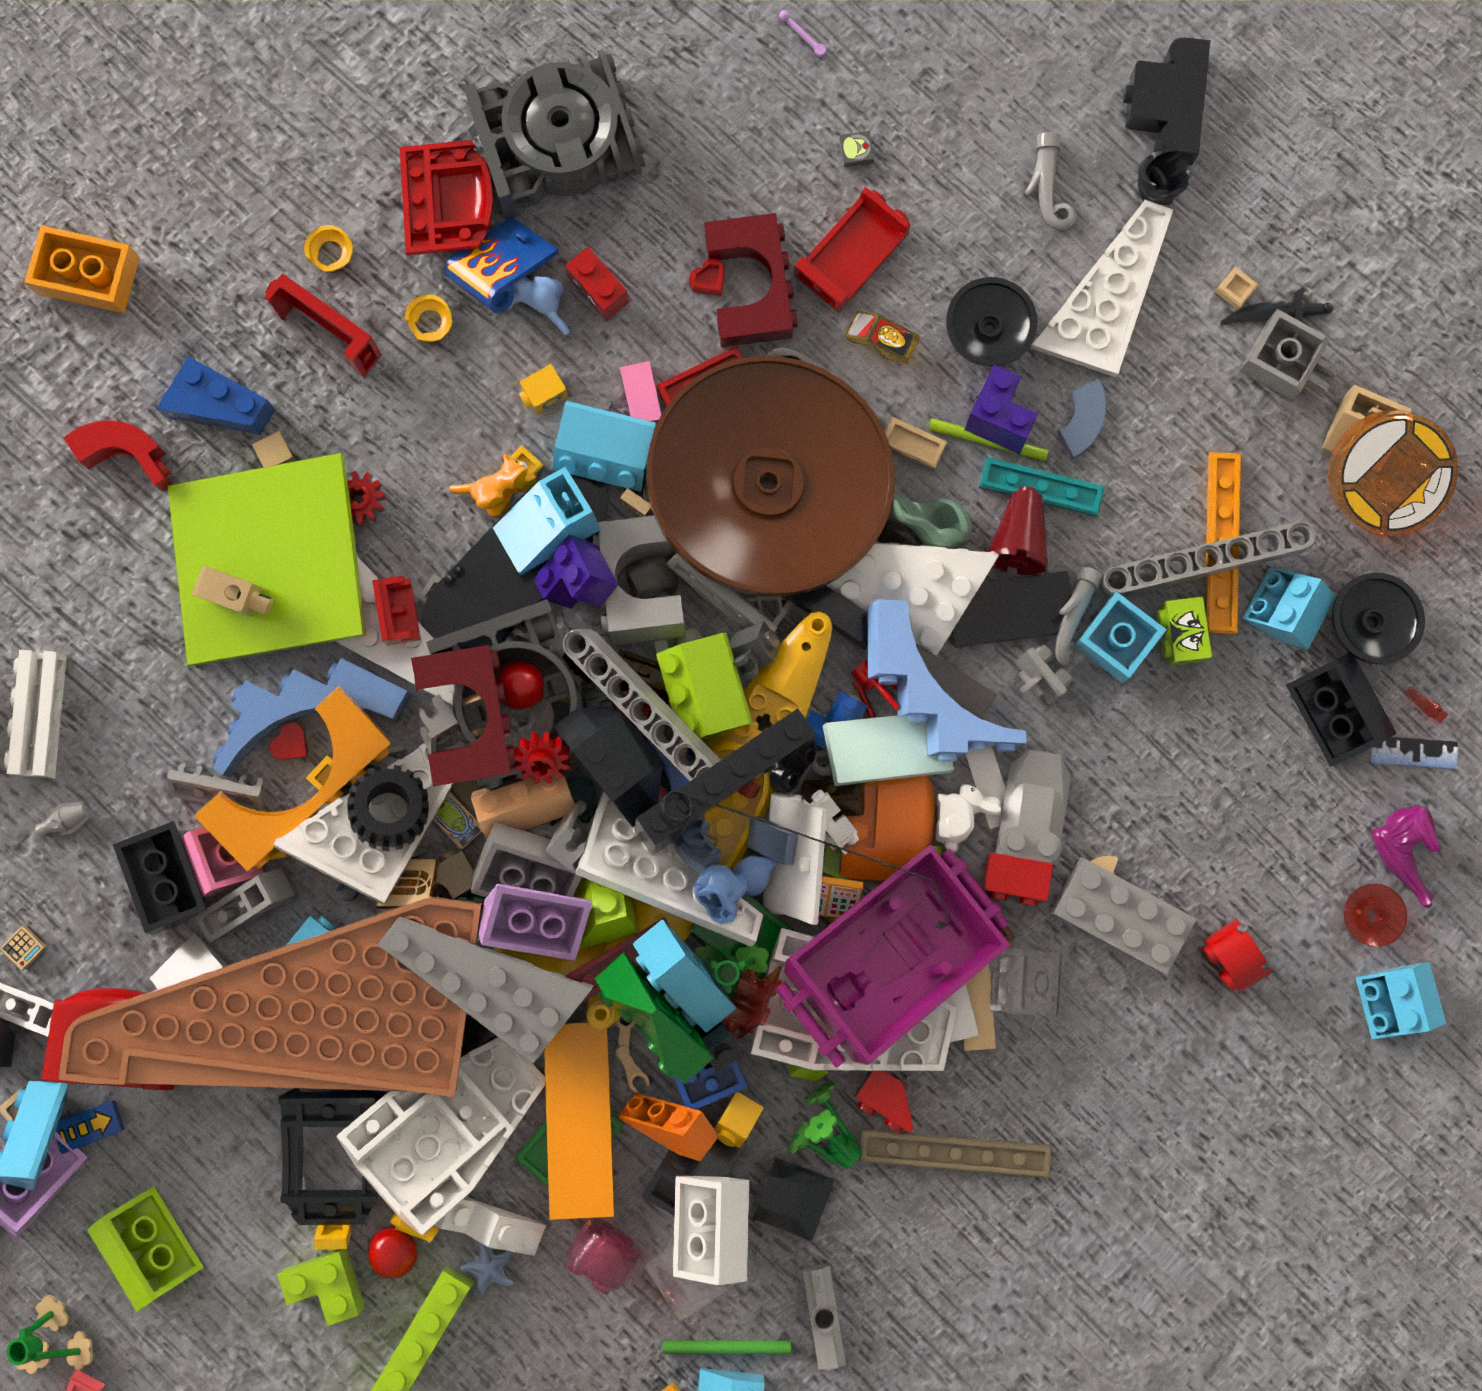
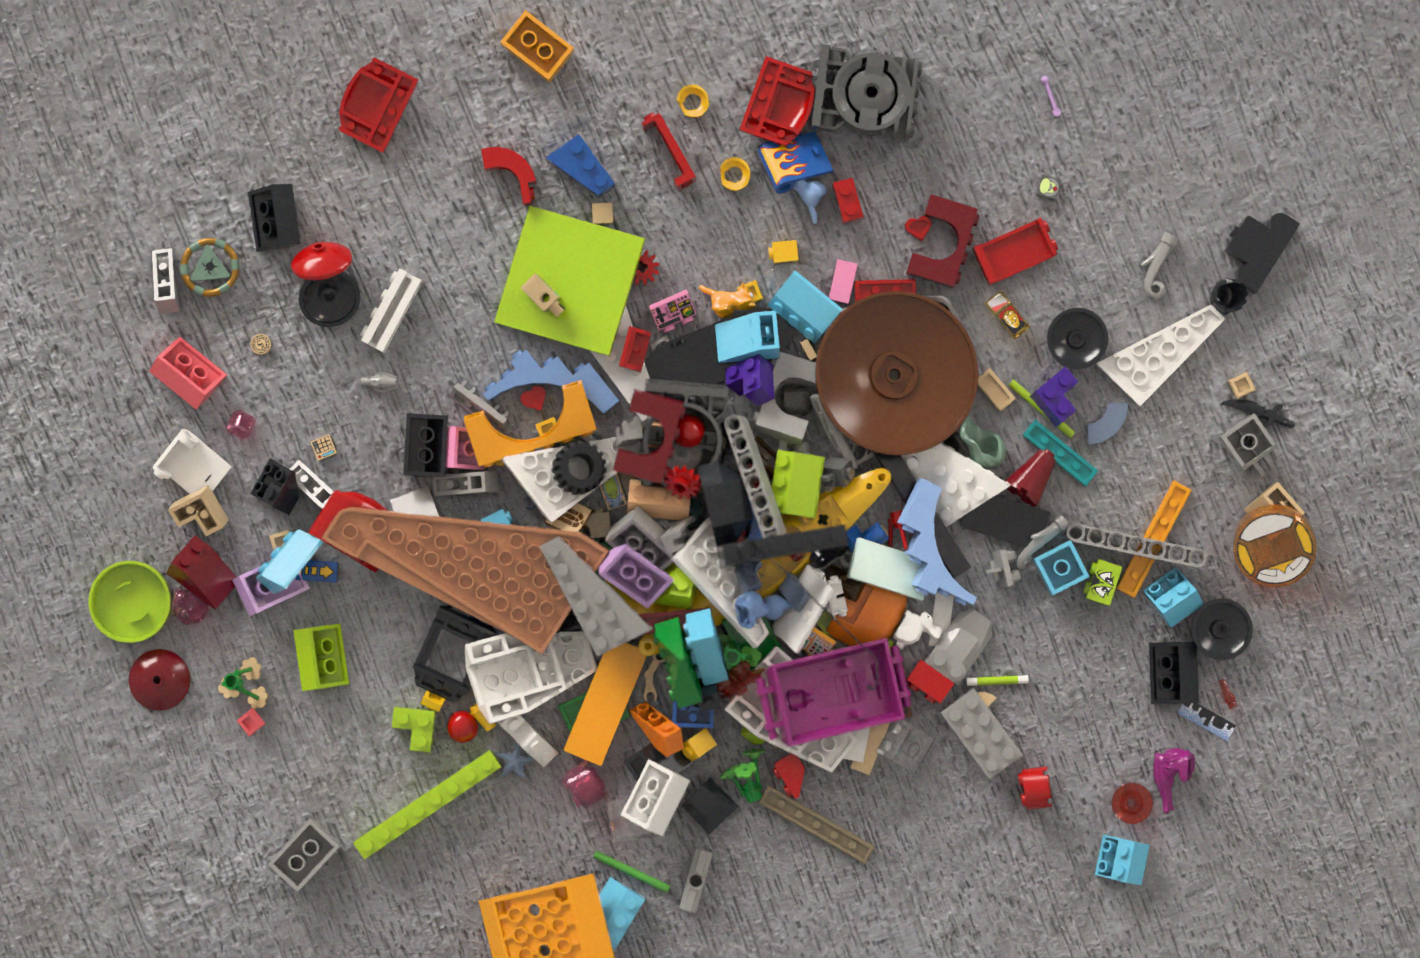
camera: 25 degrees right, 5 degrees up
none -> slope [649,289,697,333]
none -> lime bar [966,675,1028,686]

